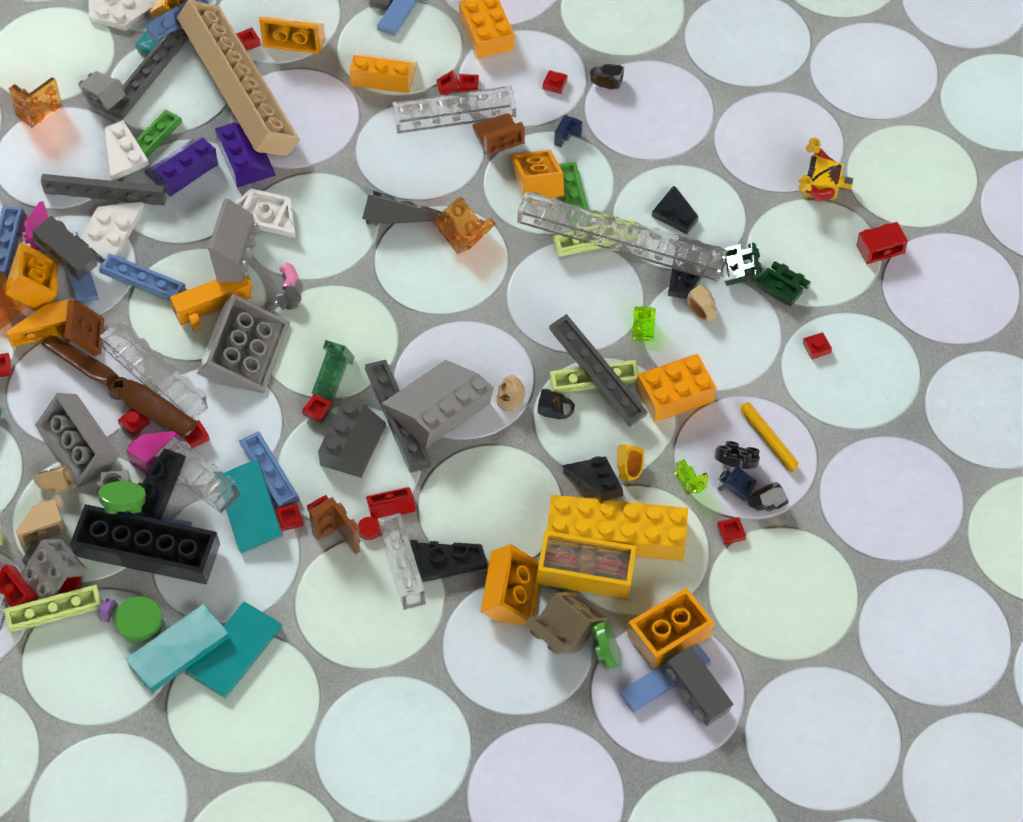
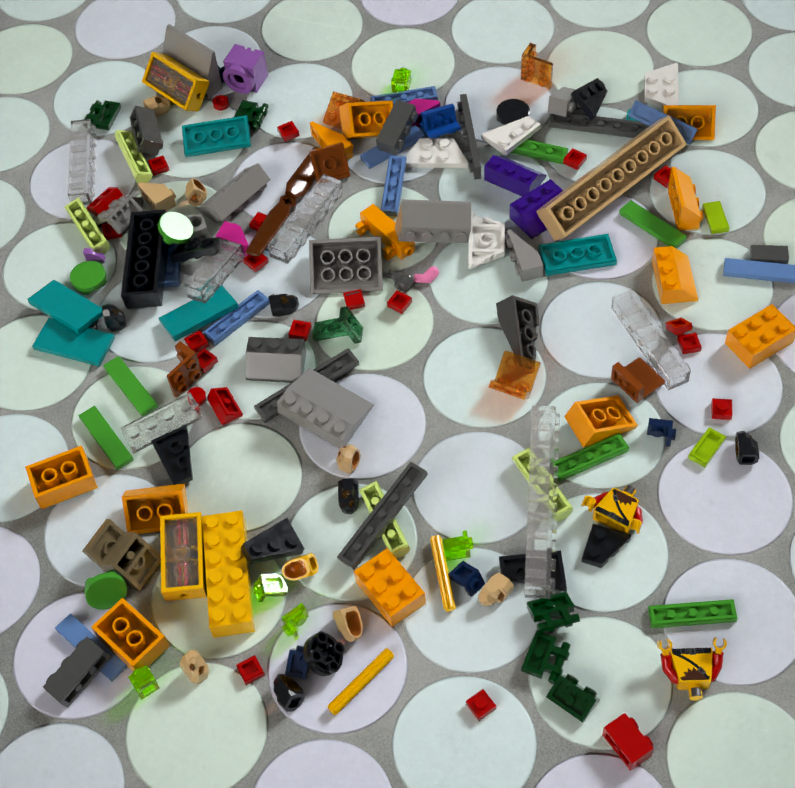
camera: 80 degrees right, 0 degrees up
none -> light orange brick [25,445,98,510]
none -> bright green tile [78,406,134,470]
none -> black rock [102,304,126,332]
none -> bright green tile [103,356,158,417]
none -> clear neon green brick [128,665,160,700]
none -> tan rock [179,650,209,684]
none -> clear neon green bracket [253,574,288,602]
none -> black rock [268,294,299,317]
none -> tan rock [333,606,363,642]
none -> red tile [343,289,365,311]
none -> red plate [387,290,412,314]
none -> blue bracket [419,103,461,138]
none -> yellow axle [430,535,456,612]
none -> dark blue bracket [448,561,485,597]
none -> black tile [496,99,530,125]
none -> light grey slope [505,229,543,282]
none -> teal tile [538,234,617,276]
none -> dark green bracket [546,674,600,723]
none -> red plate [563,148,587,170]
none -> black wing [571,78,608,120]
none -> torso [581,485,643,534]
none -> bright green tile [619,200,687,249]
none -> bright green tile [648,599,738,629]
none -> lime tile [688,427,726,468]
none -> lime tile [702,201,730,234]

